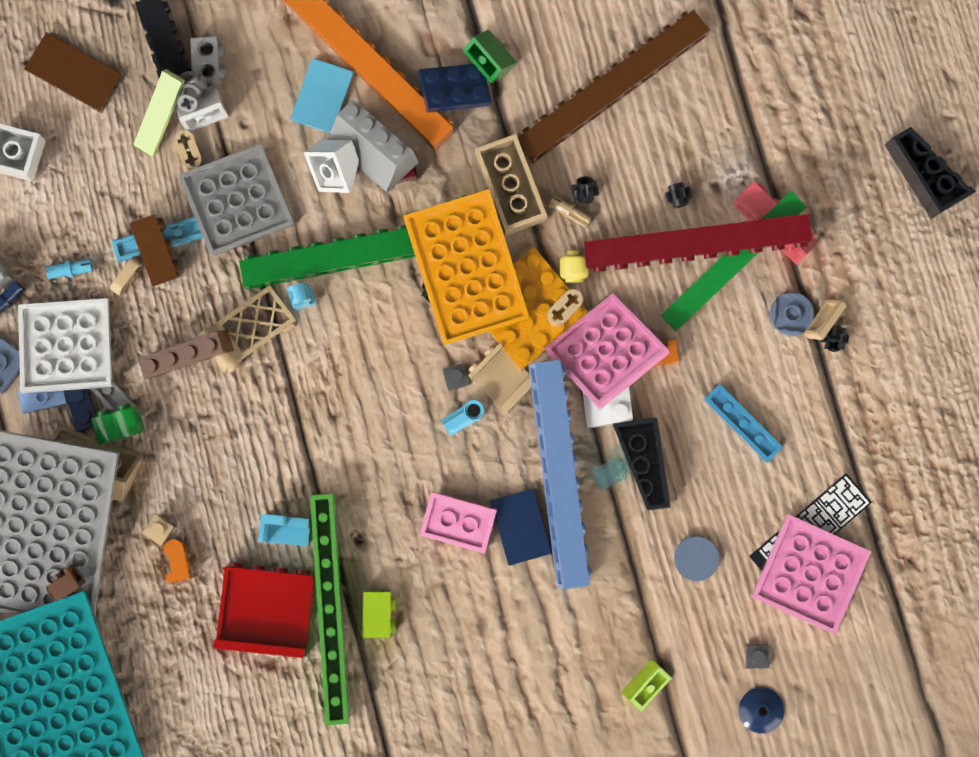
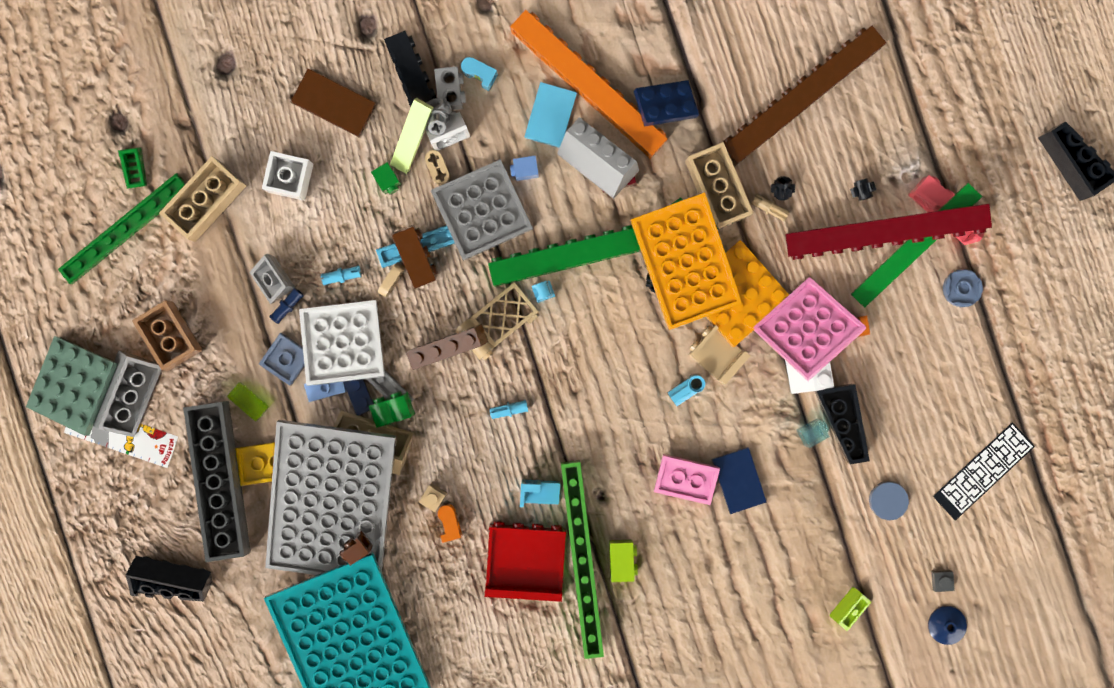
camera: 10 degrees left, 5 degrees up
white slope [304,140,359,193] -> none
dark grey plate [442,363,470,391] -> none
green brick [462,29,517,83] -> none
medium blue brick [529,360,591,589] -> none
tan beam [547,289,583,327] -> none
light yellow head [560,251,588,283] -> none
dark azure plate [703,384,783,464] -> none
bright pink plate [751,514,871,635] -> none
tan tile [804,300,847,340] -> none
black gear [820,324,849,352] -> none
none -> green brick [371,162,402,195]
none -> medium azure leg [461,57,498,91]
none -> medium azure axle [490,400,528,419]
none -> medium blue brick [510,155,539,181]

